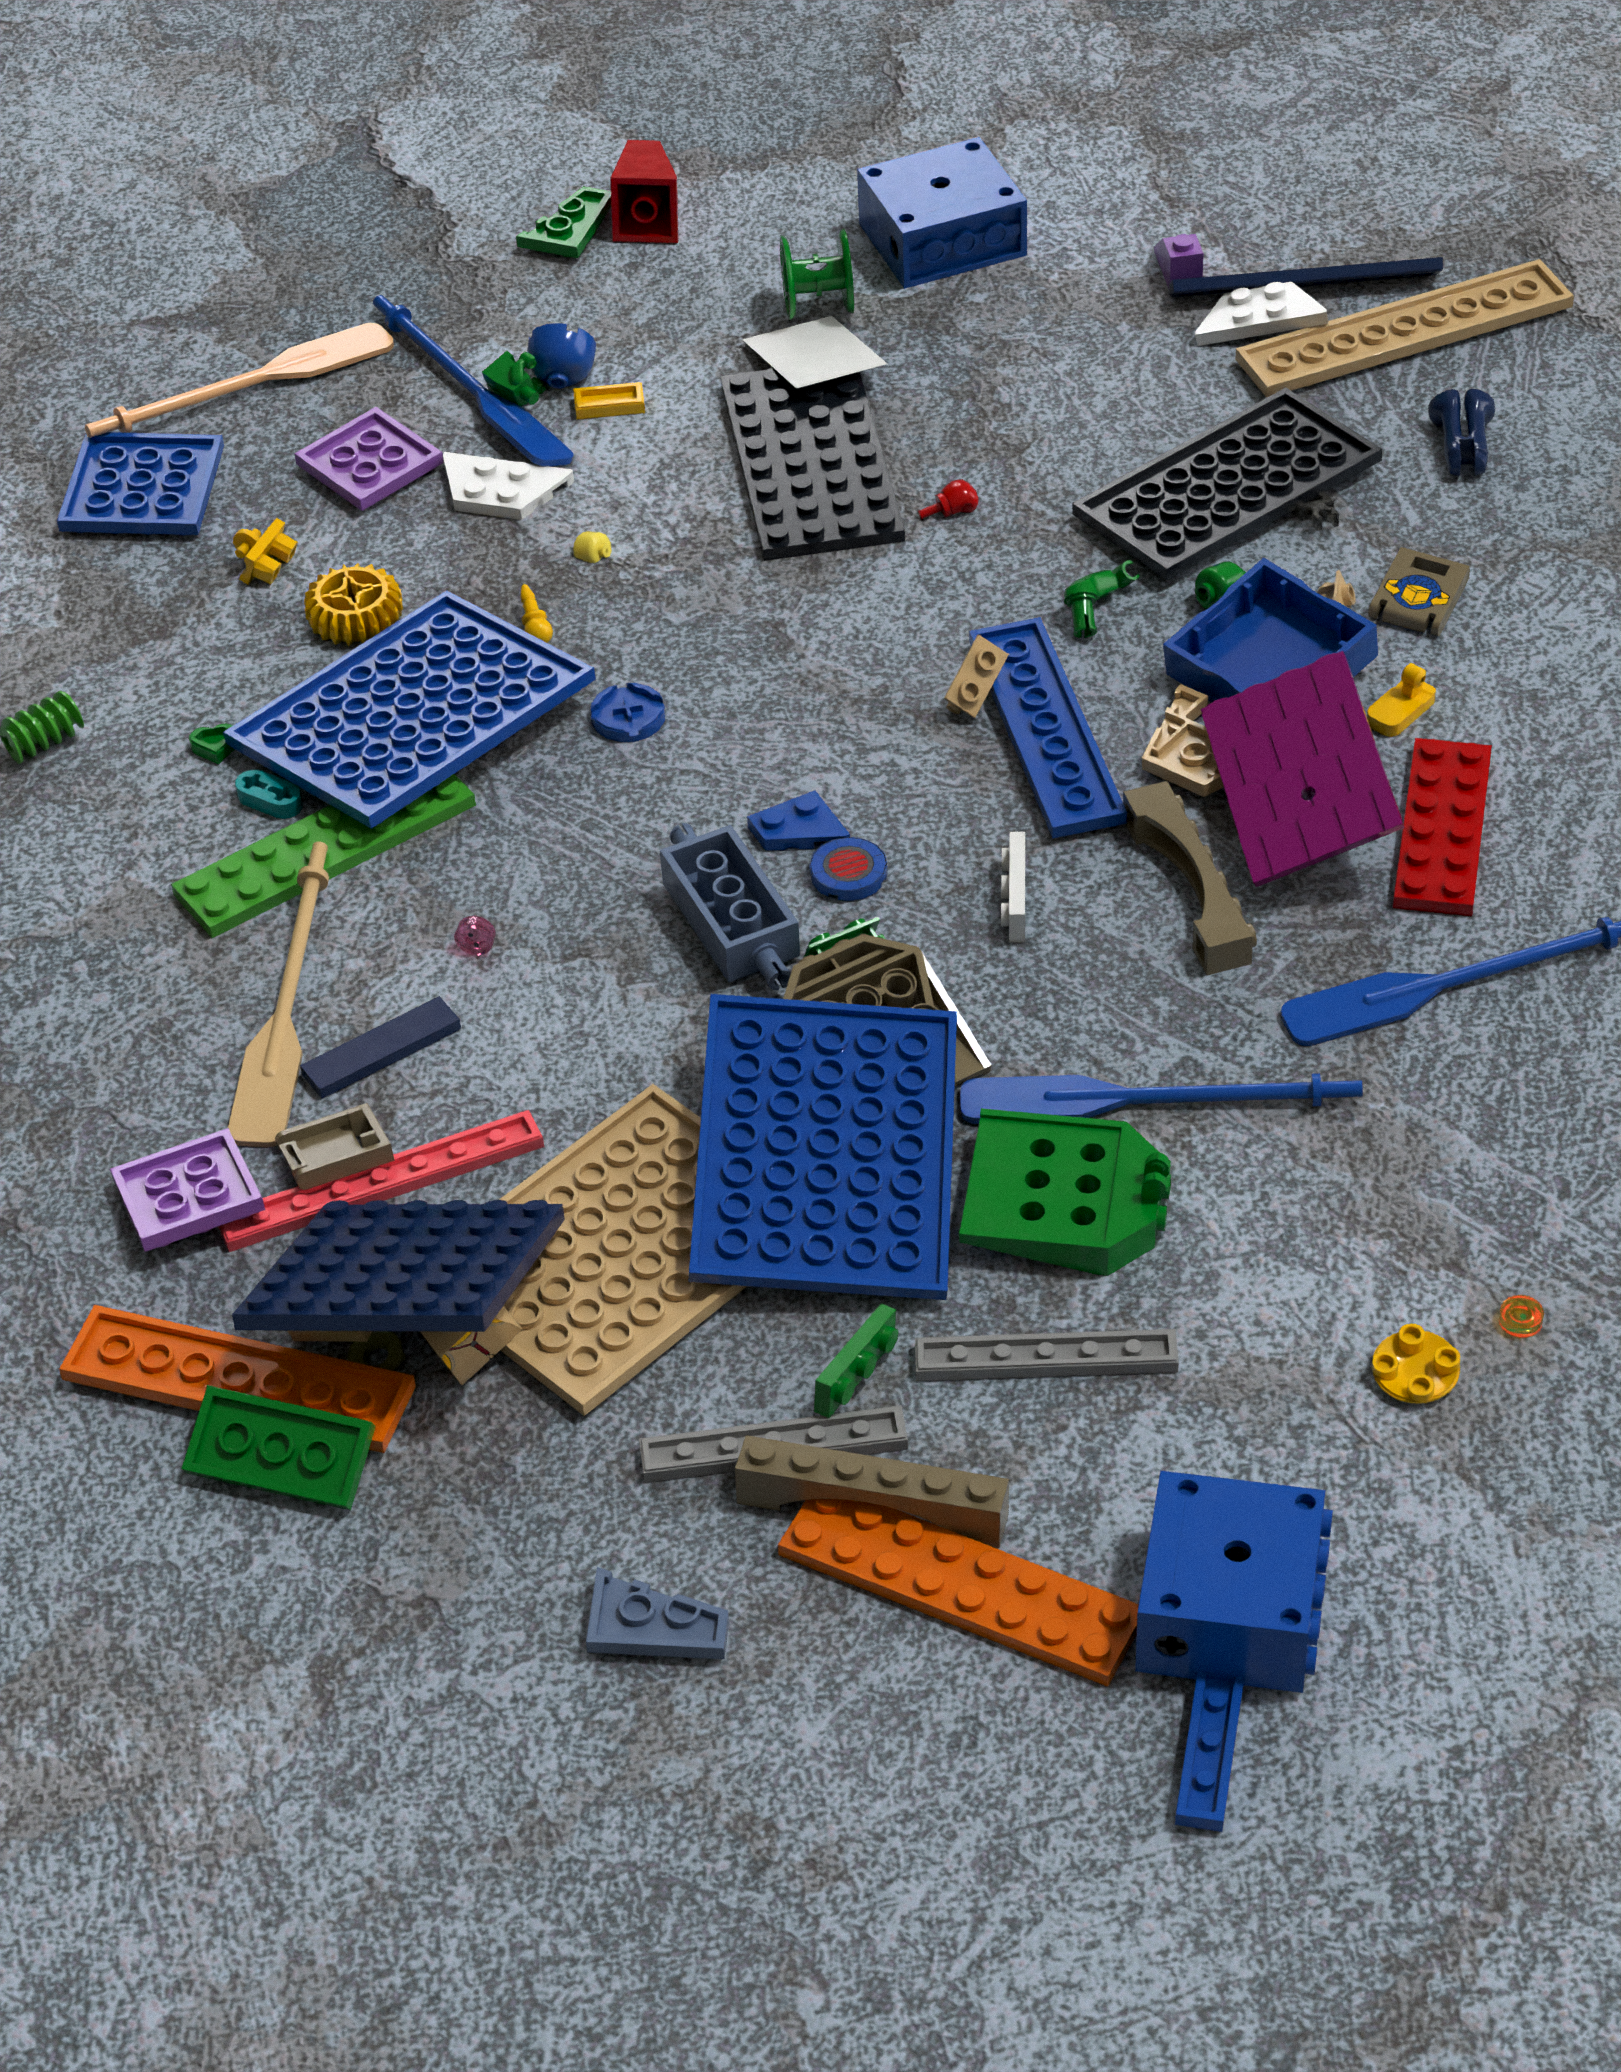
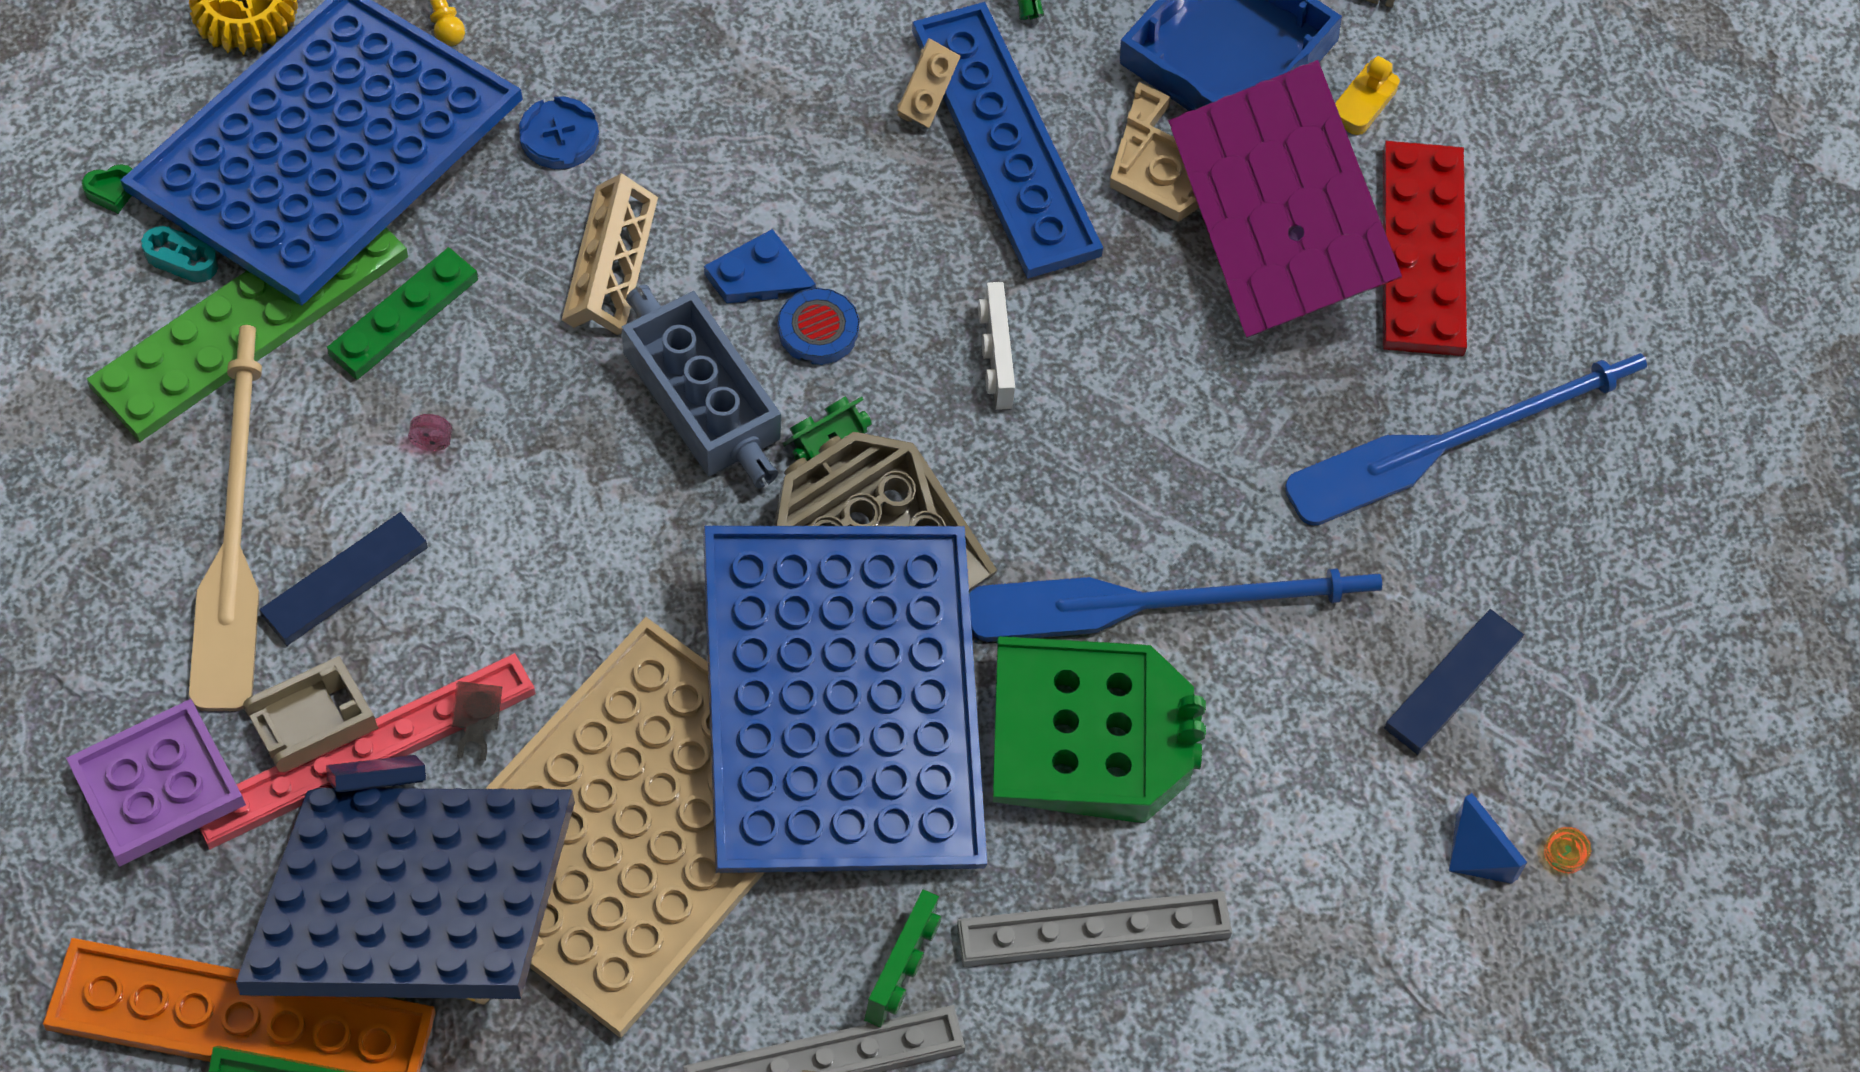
camera: 15 degrees left, 15 degrees up
dark tan arch [1123,781,1257,975] -> none
yellow dish [1372,1324,1460,1404] -> none
none -> dark blue tile [326,755,426,793]
none -> green plate [327,247,478,380]
none -> clear smoke plate [451,681,503,762]
none -> tan fence [562,173,658,335]
none -> dark blue tile [1384,609,1524,755]
none -> blue slope [1449,793,1527,884]

